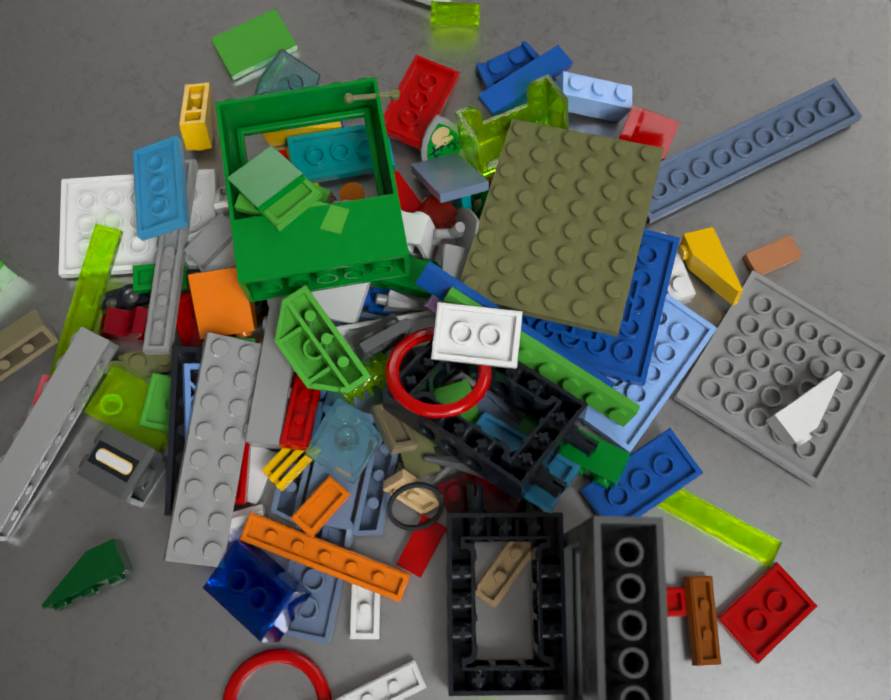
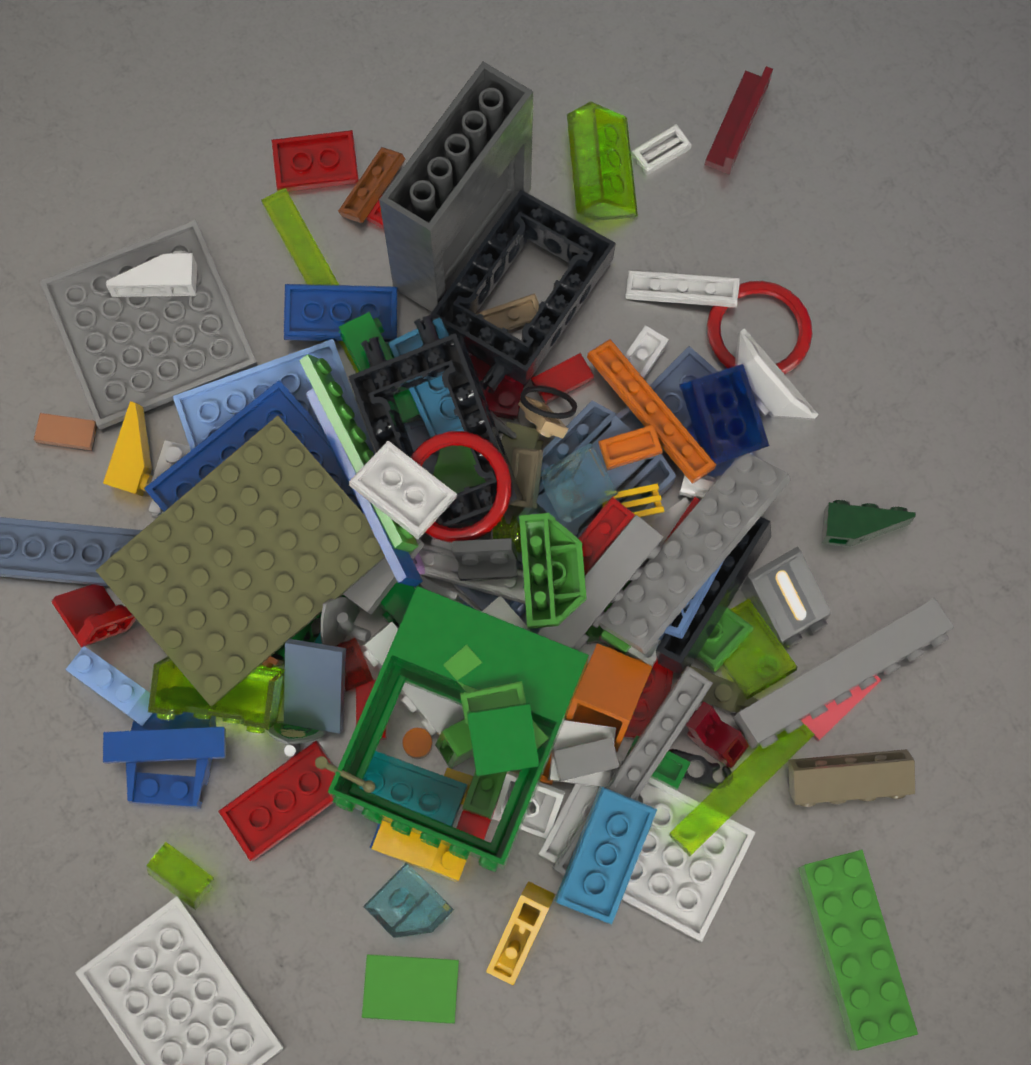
camera: 145 degrees left, 0 degrees up
none -> white wedge [734,328,819,420]

